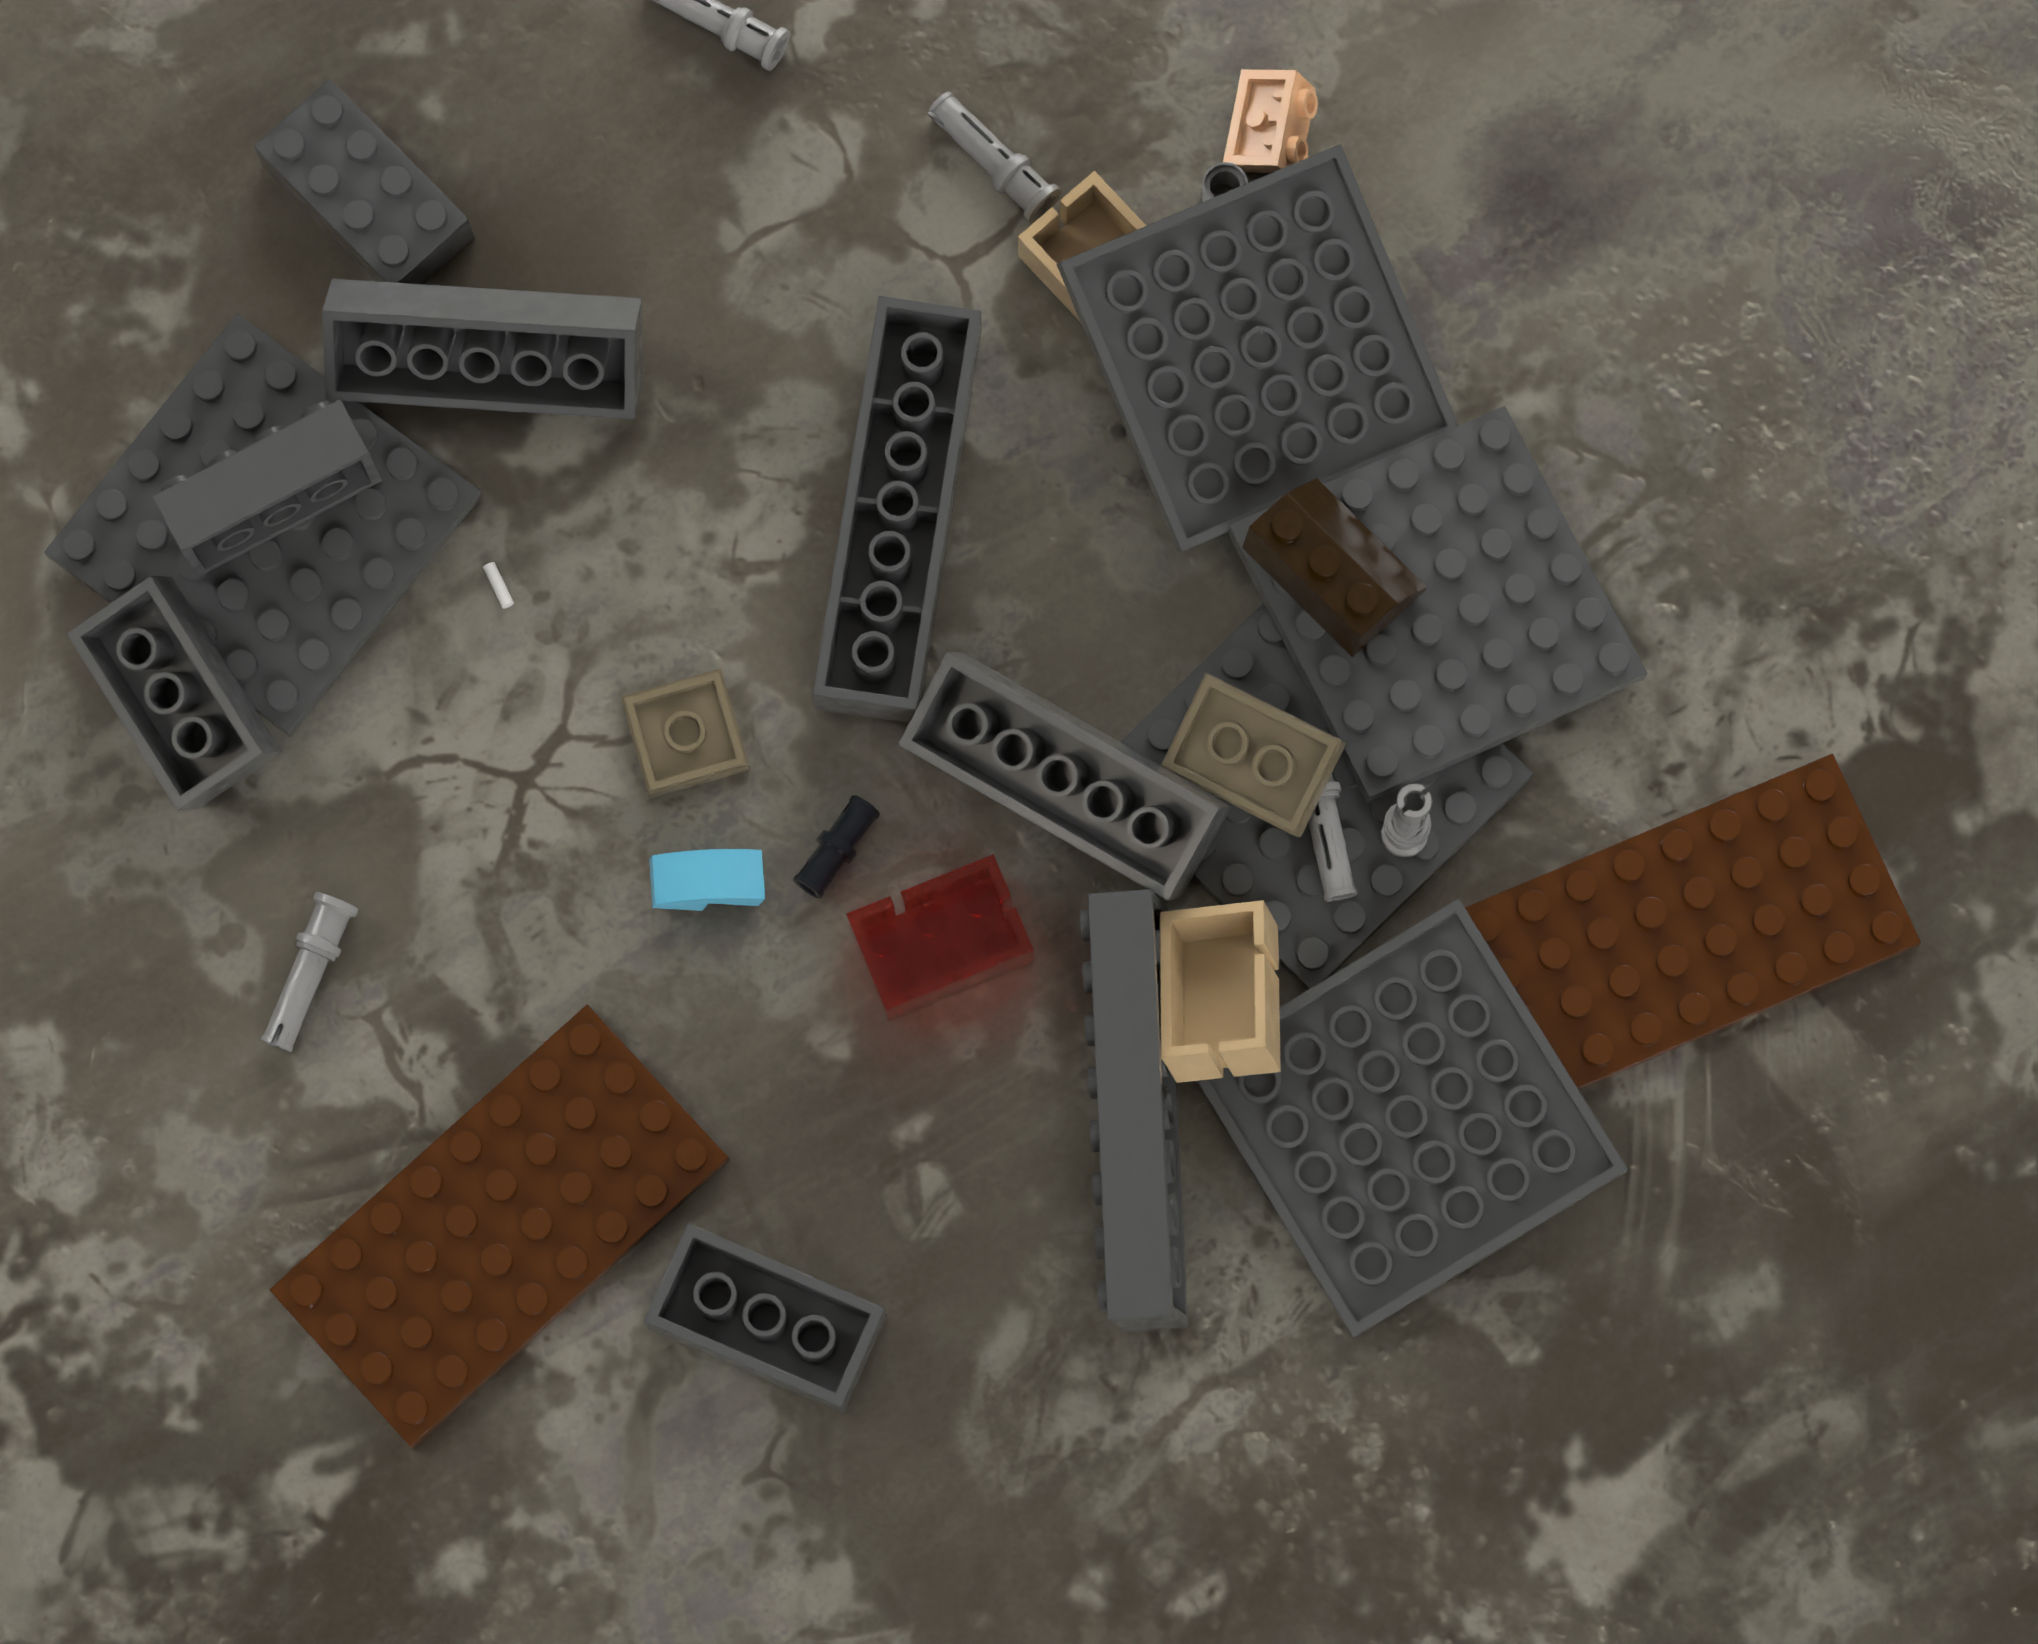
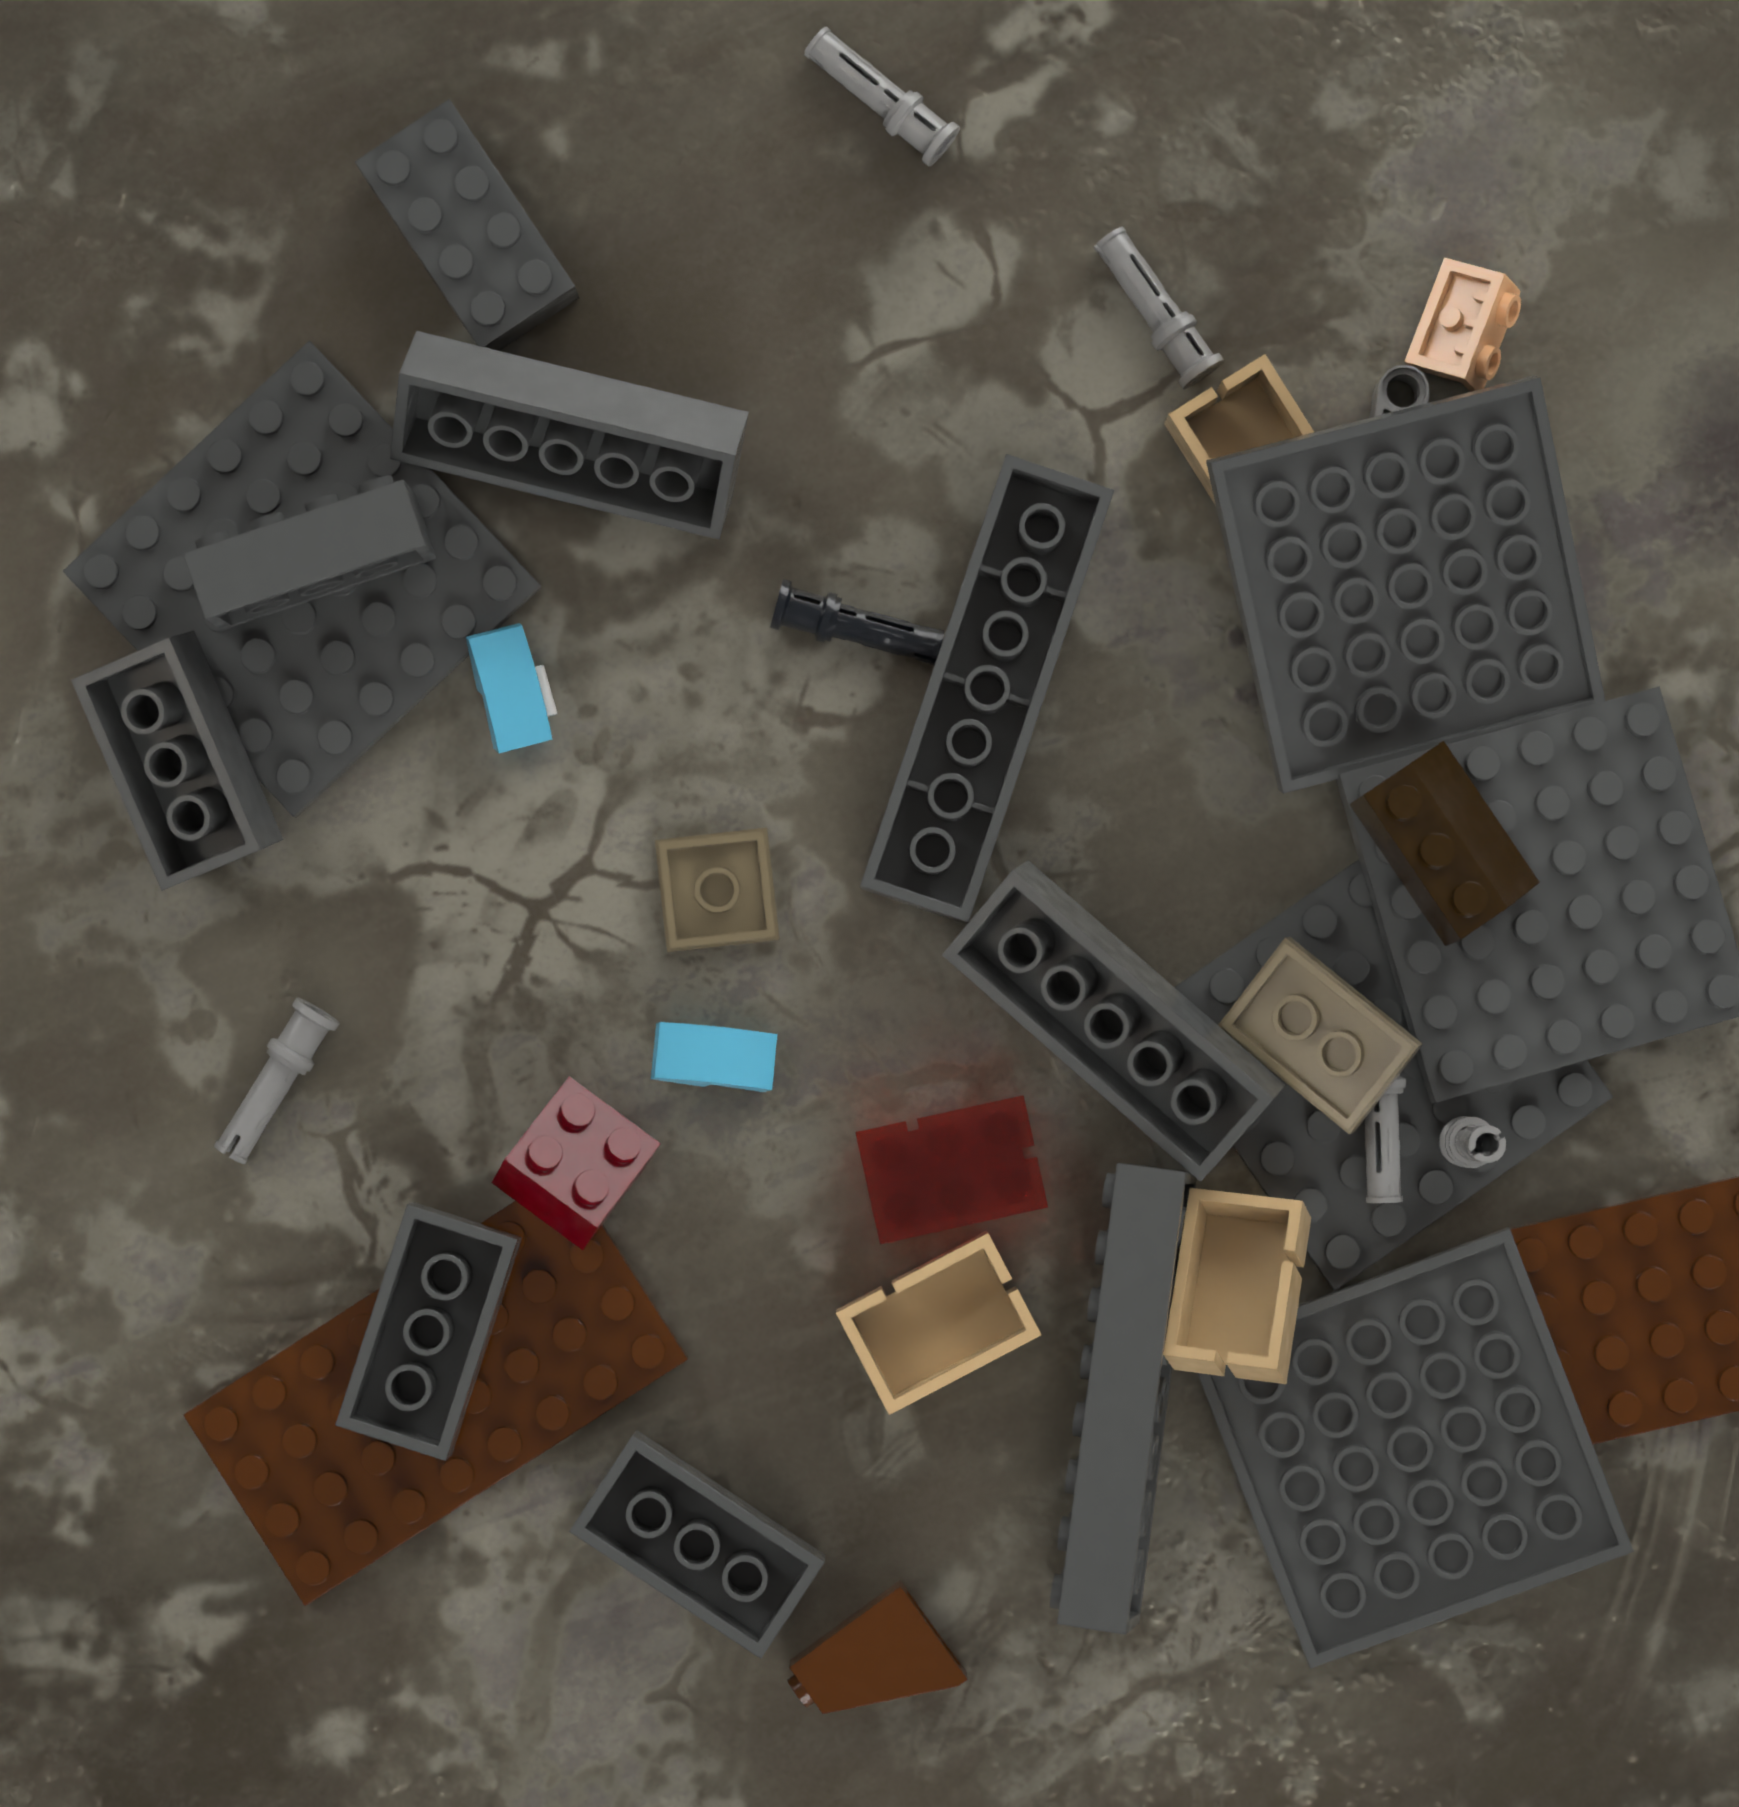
camera: 10 degrees right, 10 degrees up
black pin [793,795,880,899] -> none
none -> dark grey brick [335,1202,523,1461]
none -> medium azure slope [466,623,553,753]
none -> brick [491,1076,661,1250]
none -> black pin [770,579,944,666]
none -> reddish brown slope [787,1580,968,1714]
none -> tan piece [836,1231,1042,1415]

